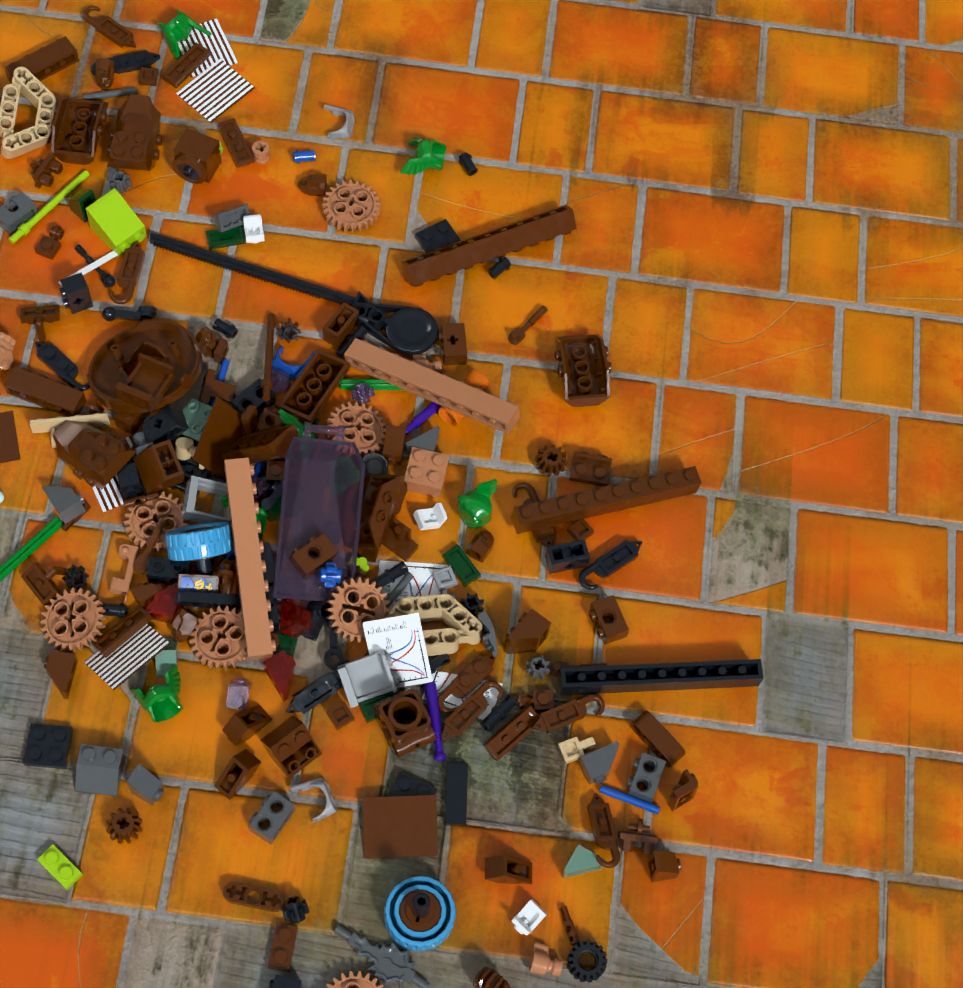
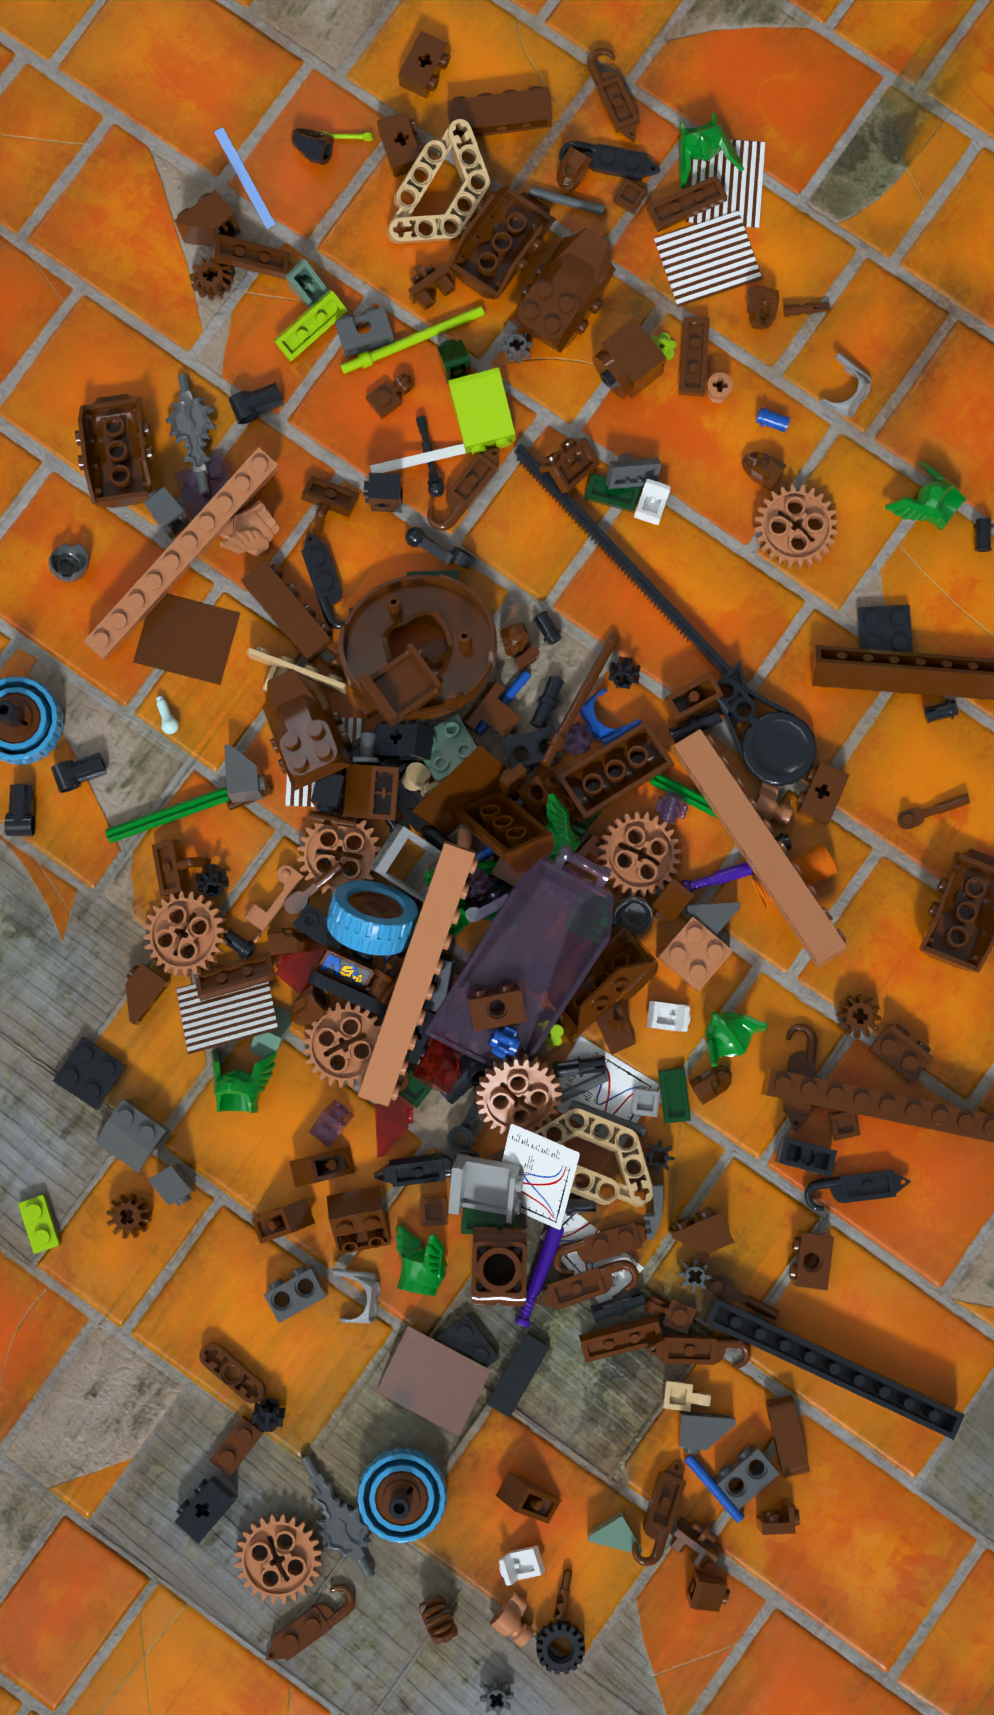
camera: 40 degrees right, 20 degrees up
none -> green helmet [396,1225,448,1296]
none -> black pin [530,676,564,729]
none -> reddish brown bracket [538,437,600,493]
none -> reddish brown rock [747,285,779,330]
none -> reddish brown pin [783,302,830,317]

